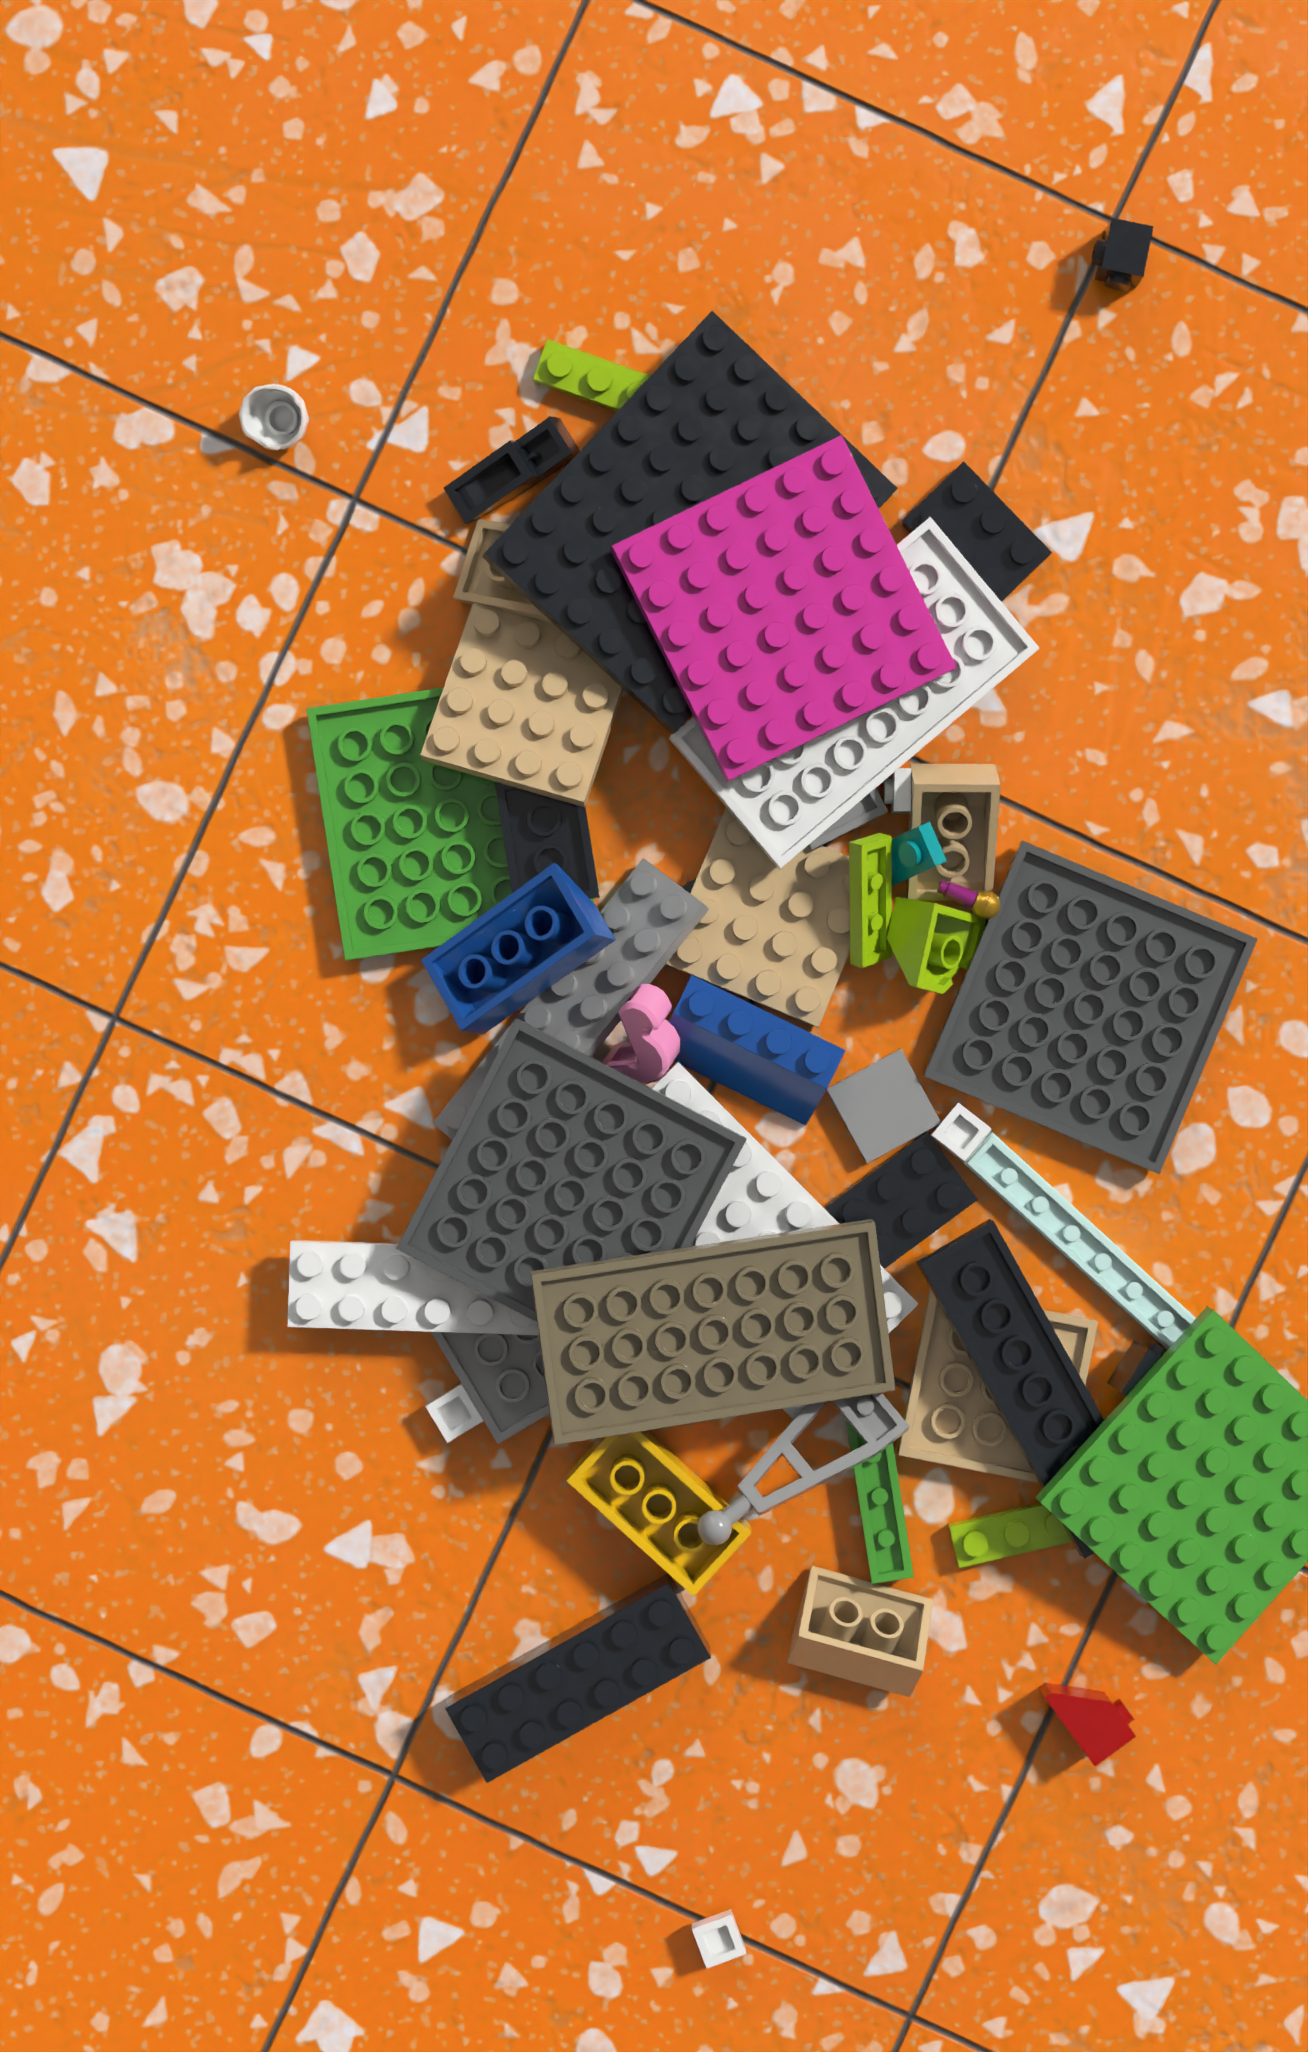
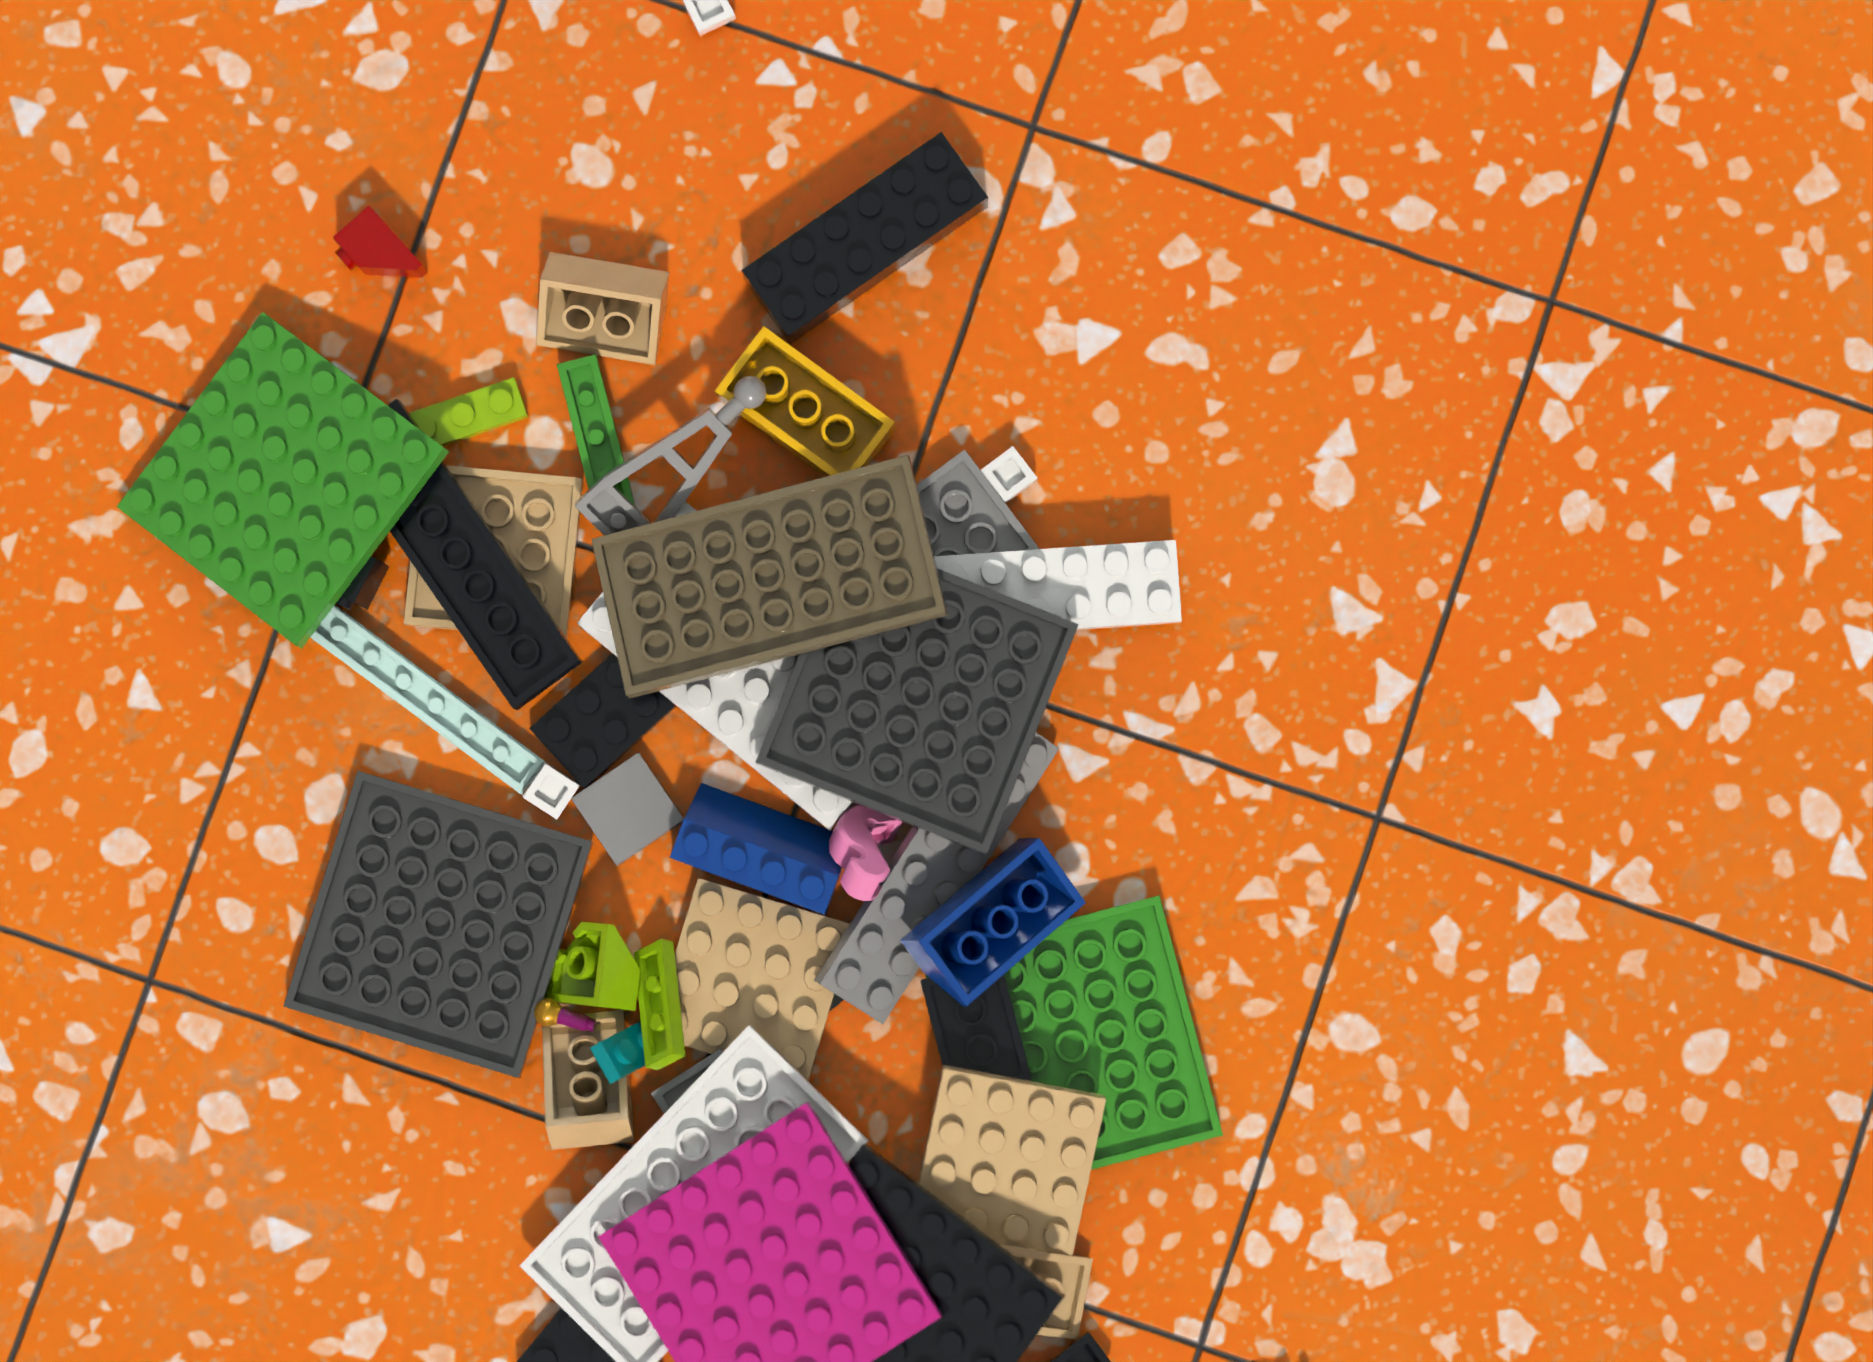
camera: 175 degrees right, 5 degrees down
white plate [883,768,911,814] -> none

